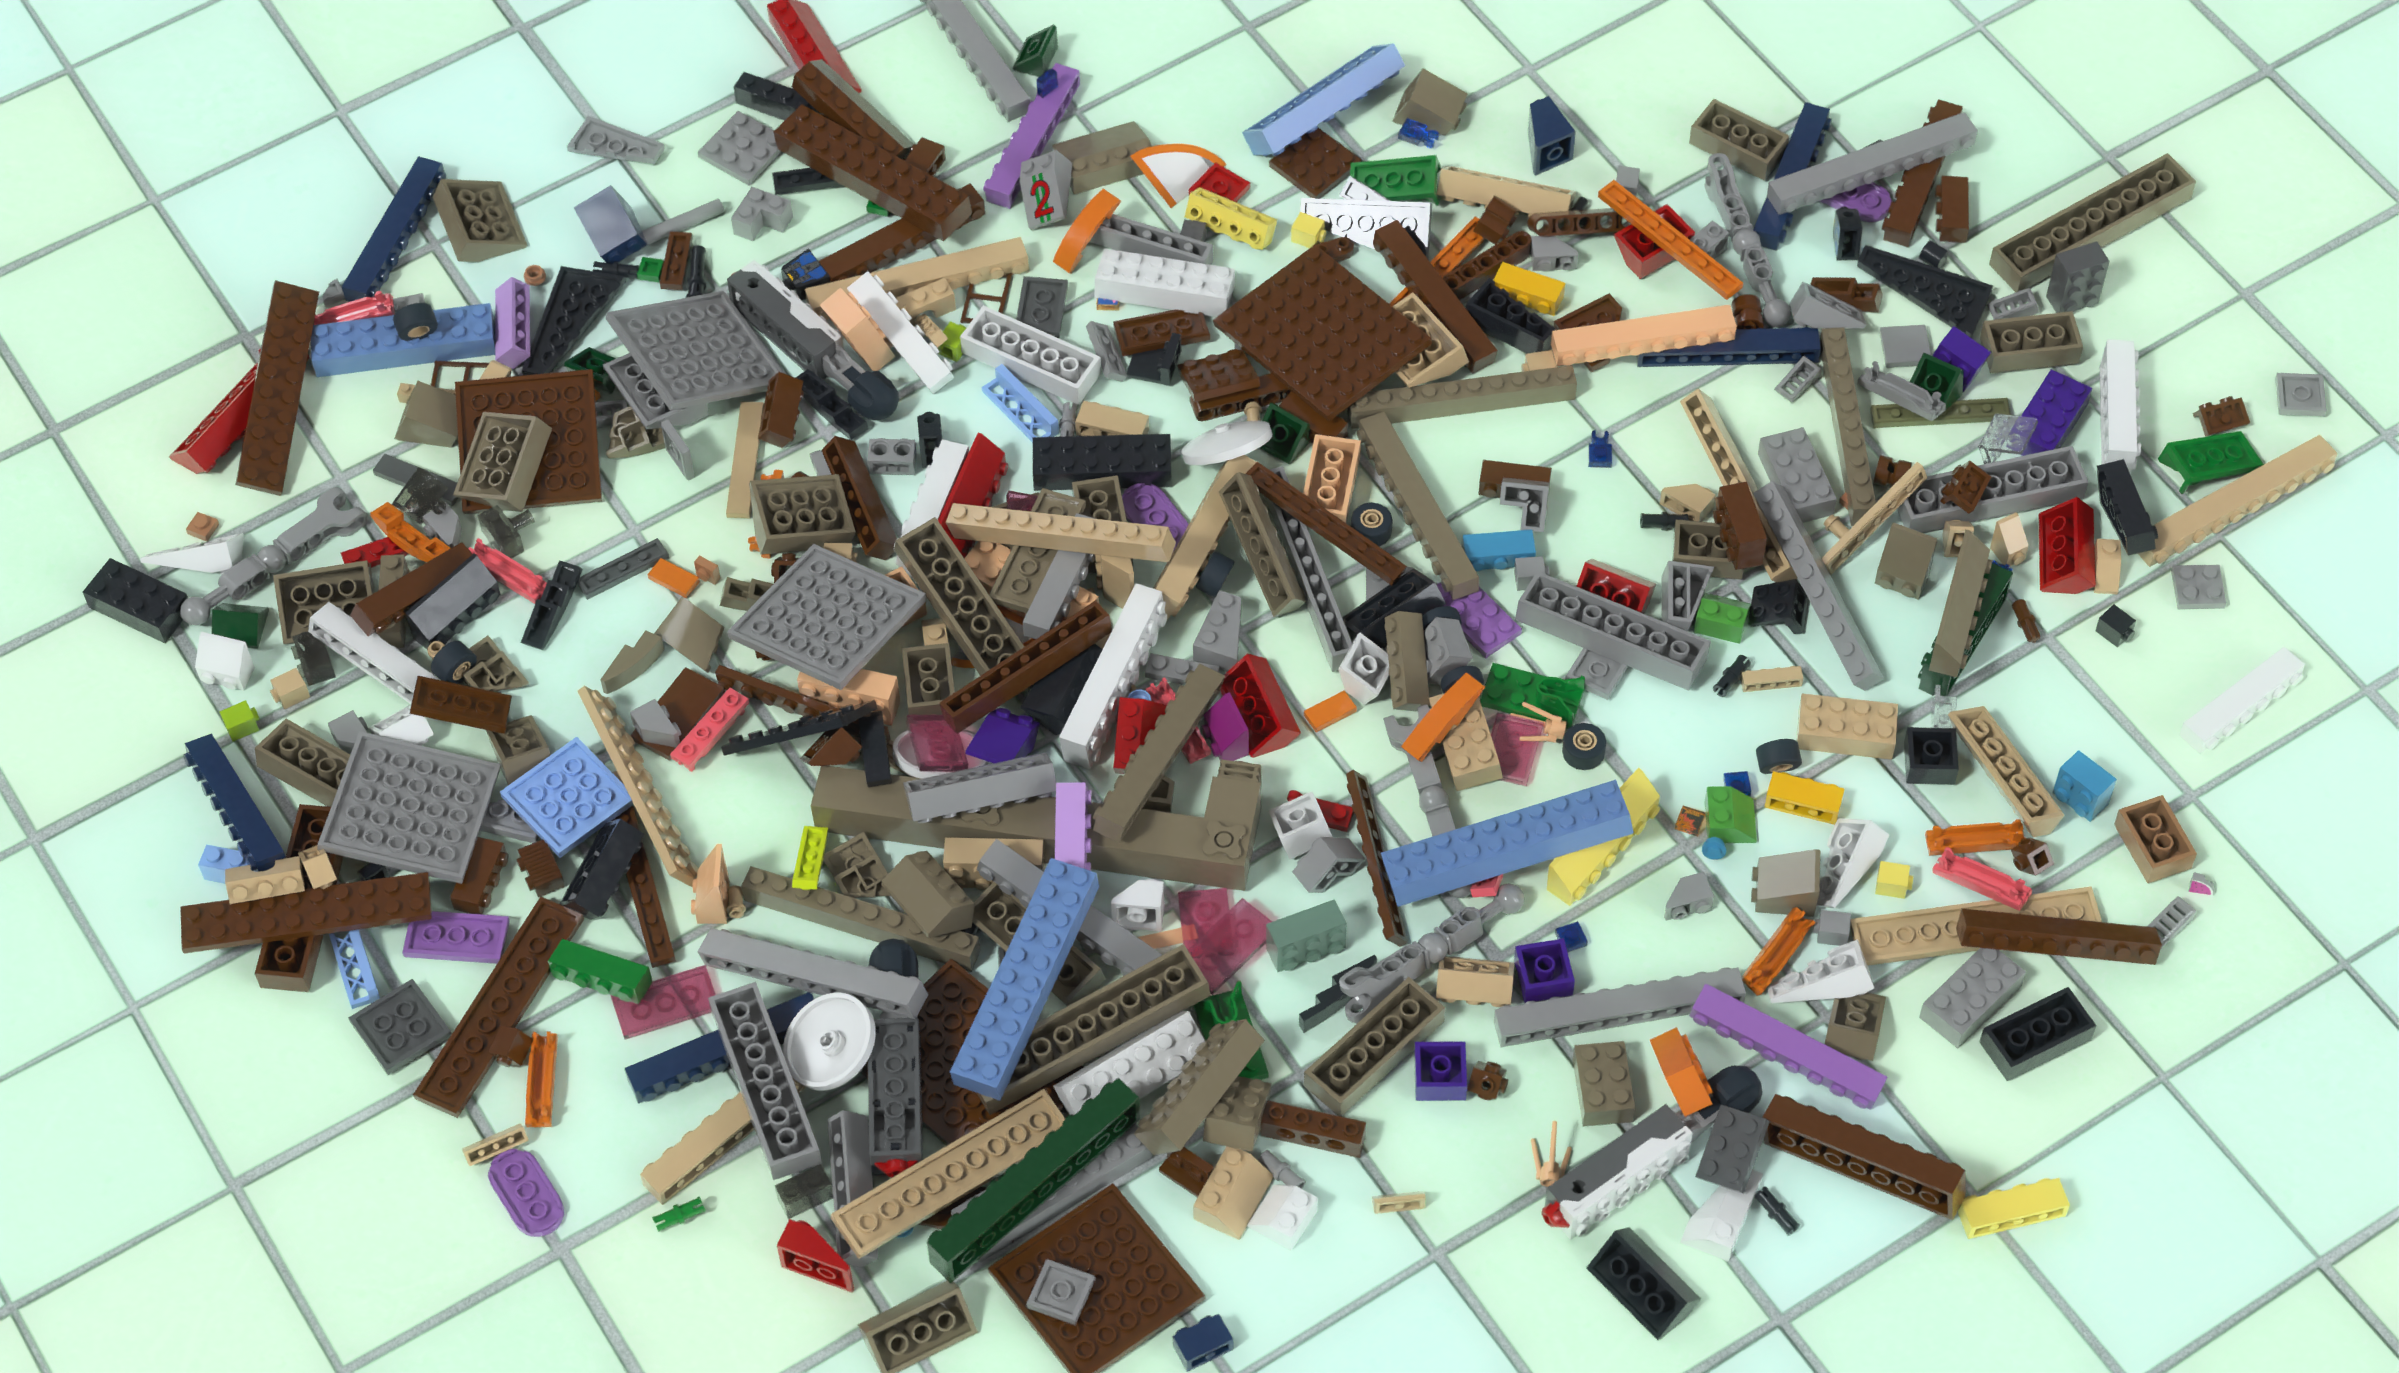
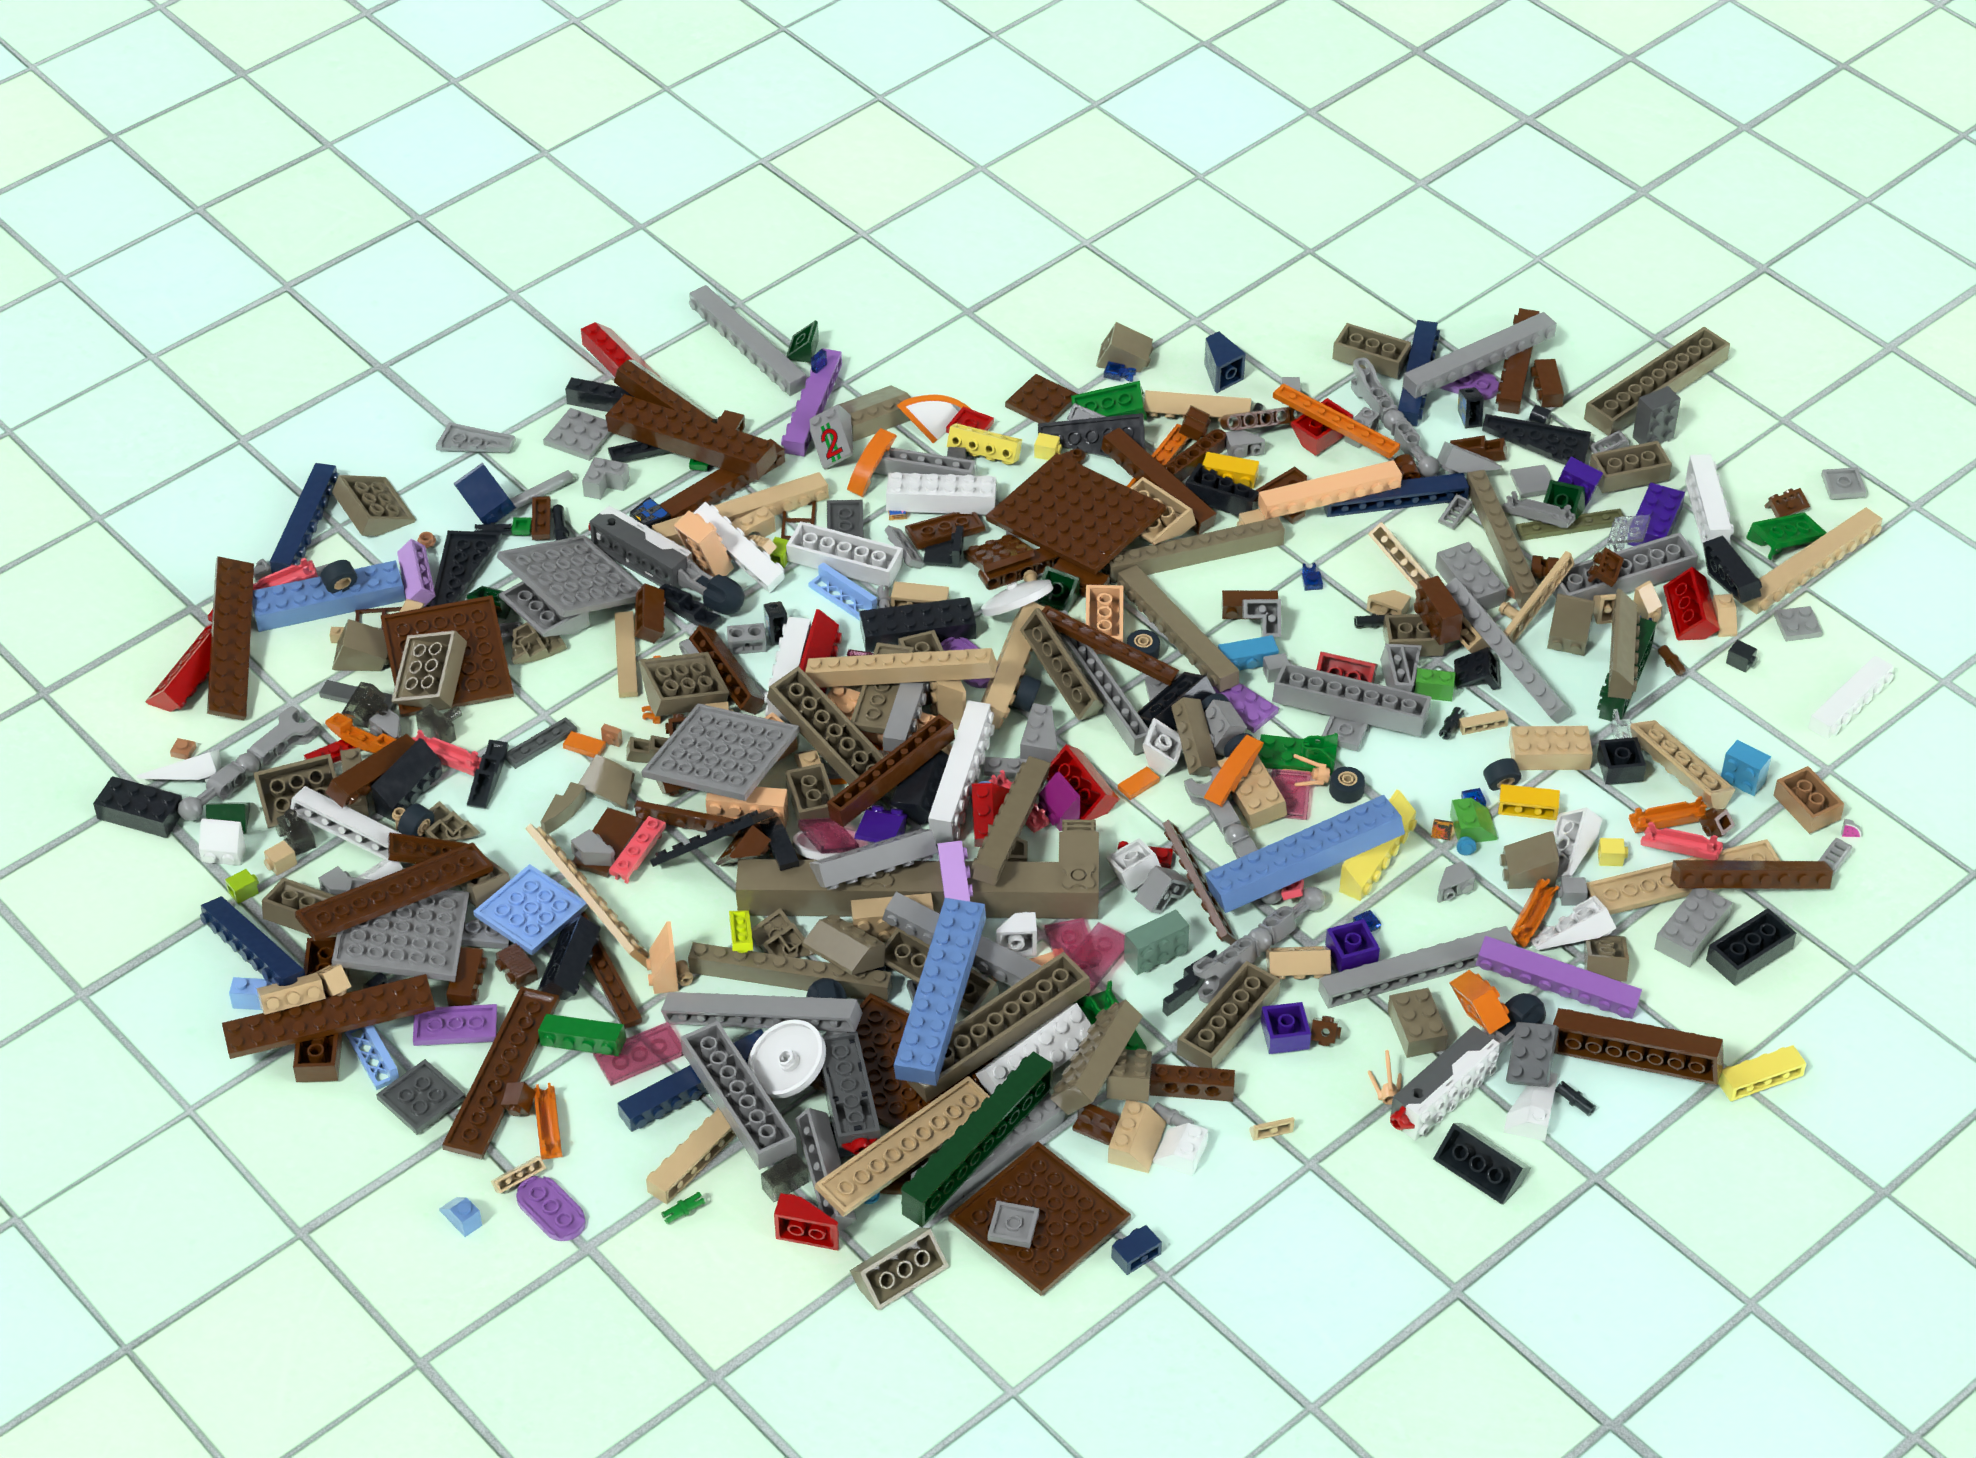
camera: 10 degrees left, 10 degrees down
light grey tile [661,419,695,481] -> none
brick [1242,43,1405,157] -> none
none -> reddish brown plate [295,842,493,941]
none -> medium blue slope [439,1197,482,1237]

